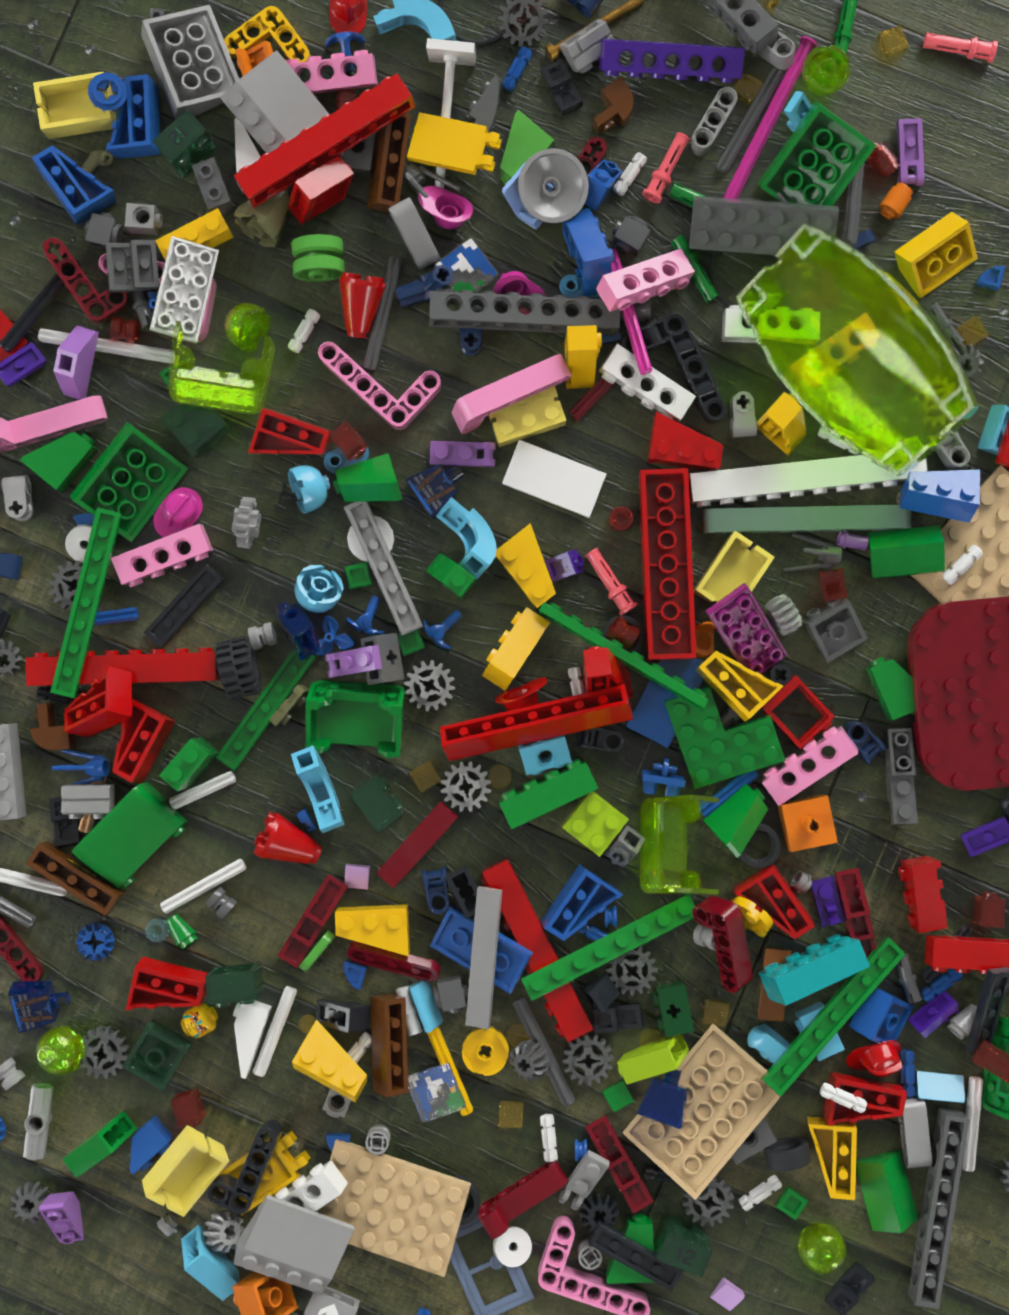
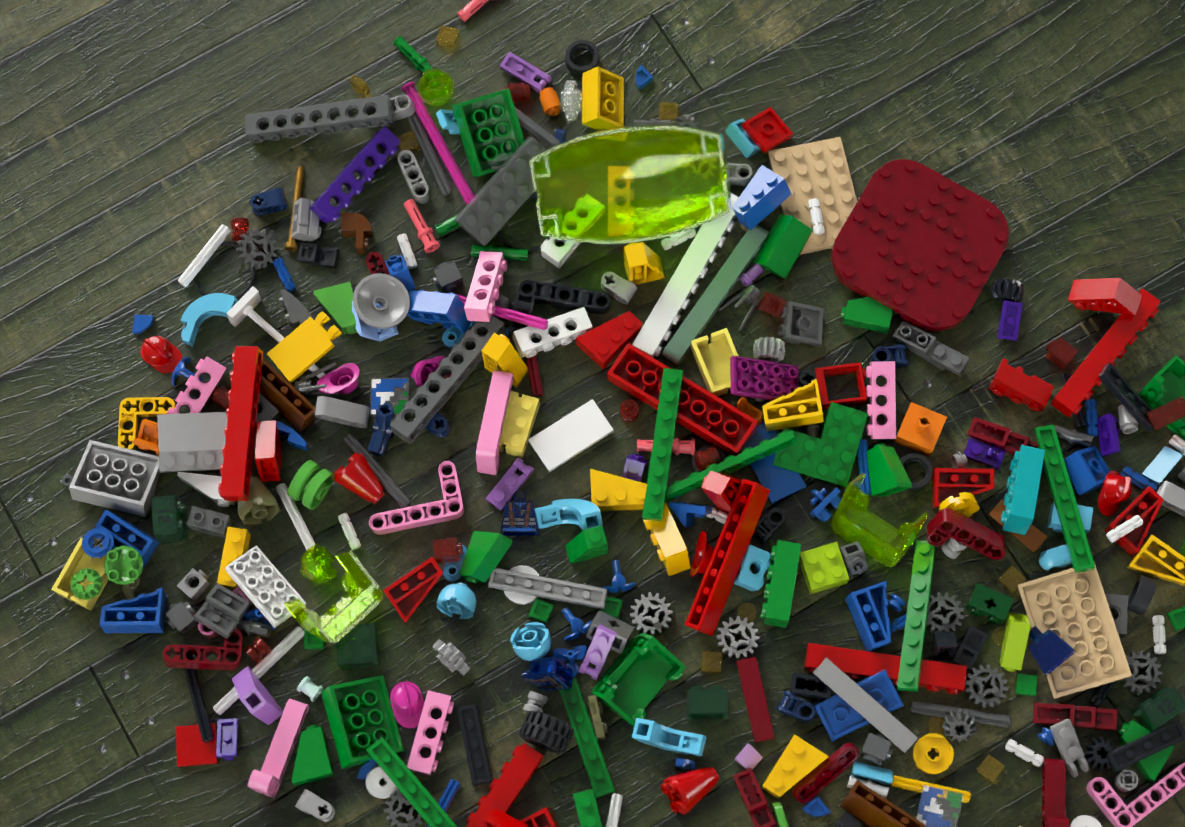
camera: 50 degrees left, 15 degrees down
none -> bright green gear [70,568,102,600]
none -> bright green dish [104,546,144,585]
none -> blue slope [276,421,309,452]
none -> white axle [276,483,317,553]
none -> light aqua bush [297,676,323,702]
none -> clear gear [561,80,582,121]
none -> black tyre [565,40,600,77]
none -> green plate [642,368,683,522]
none -> blue slope [669,501,713,528]

